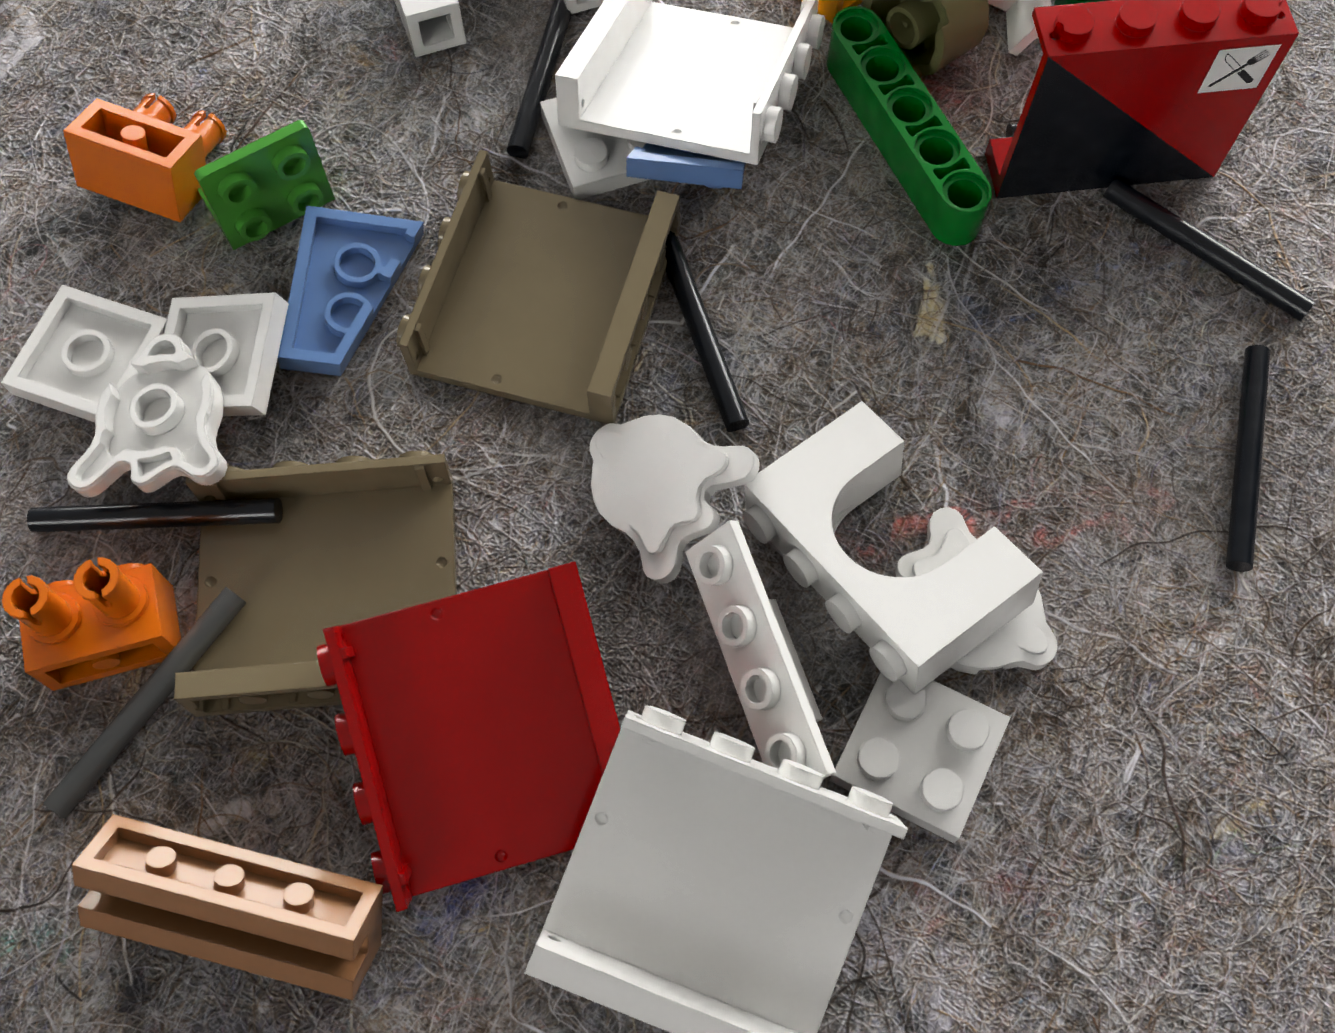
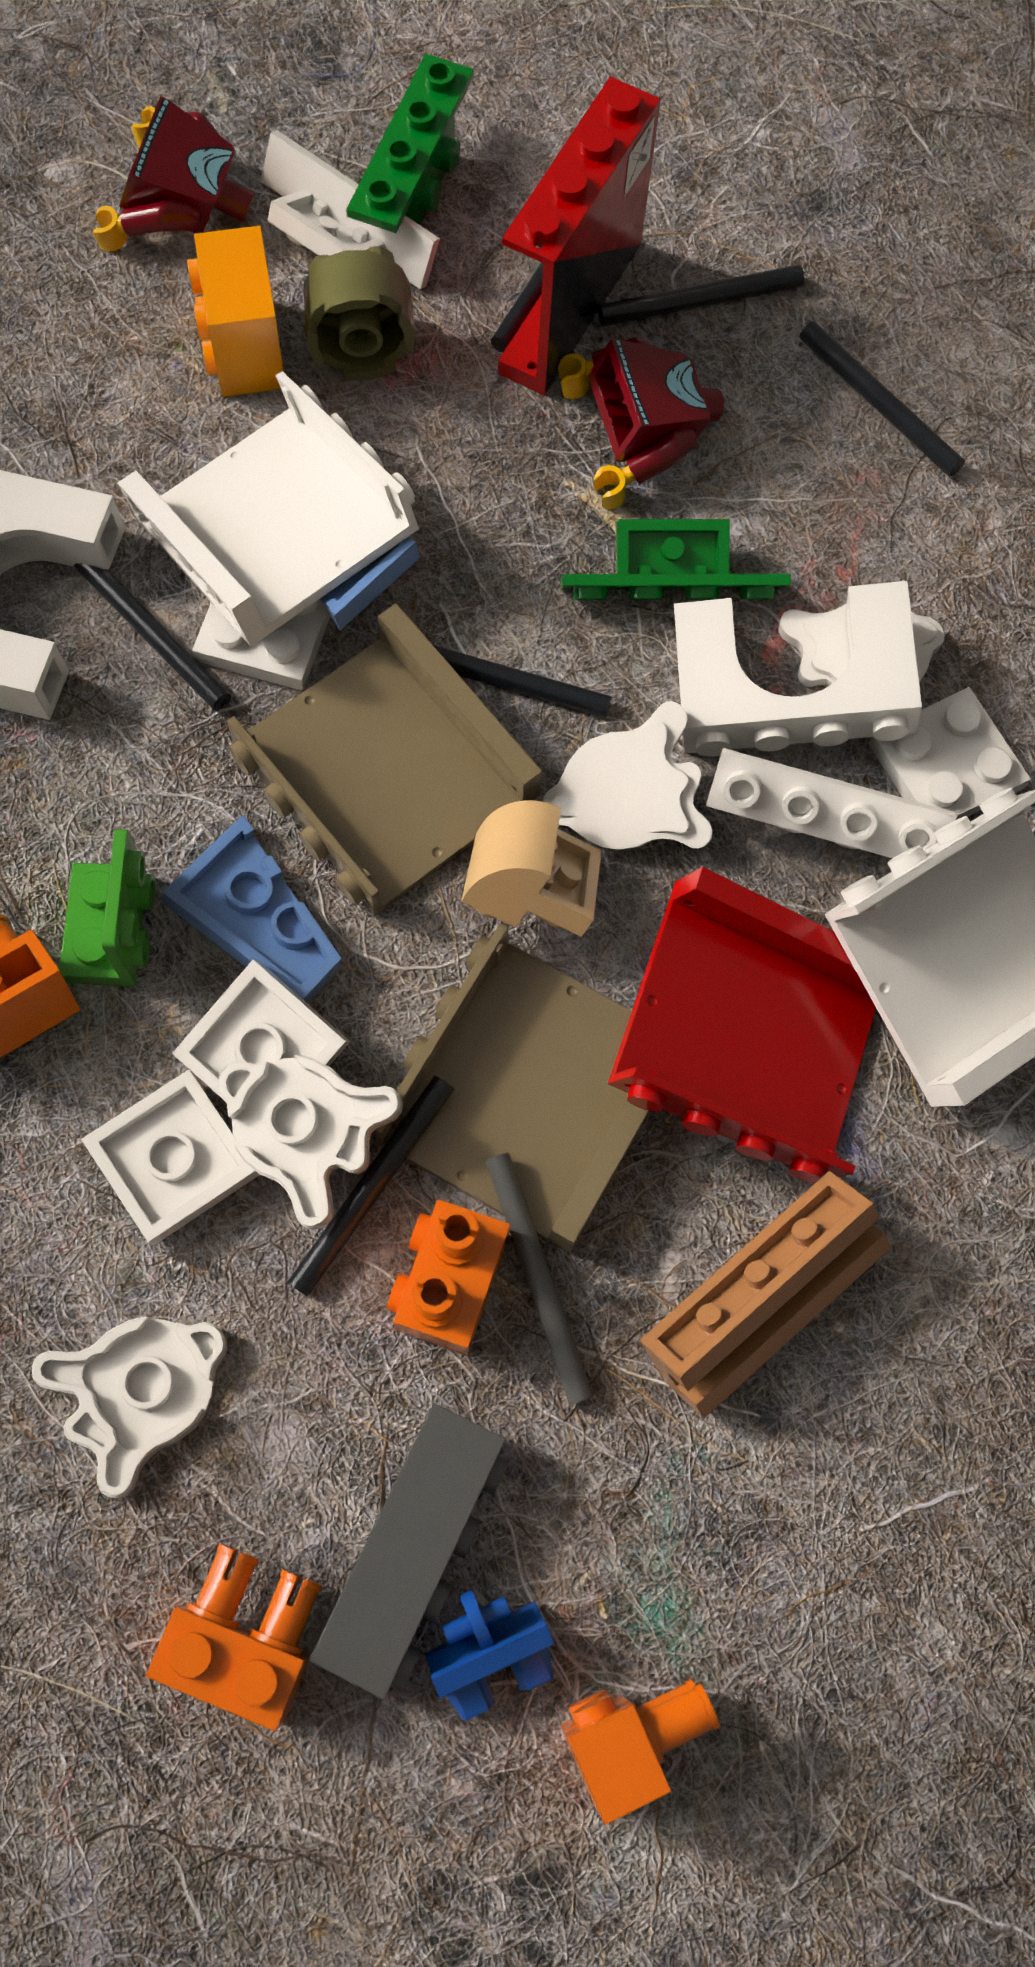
camera: 60 degrees left, 5 degrees up
green beam [826,6,992,246] -> none
none -> tan brick [461,800,602,937]
none -> dark red torso [558,337,724,510]
none -> green bracket [560,519,791,600]

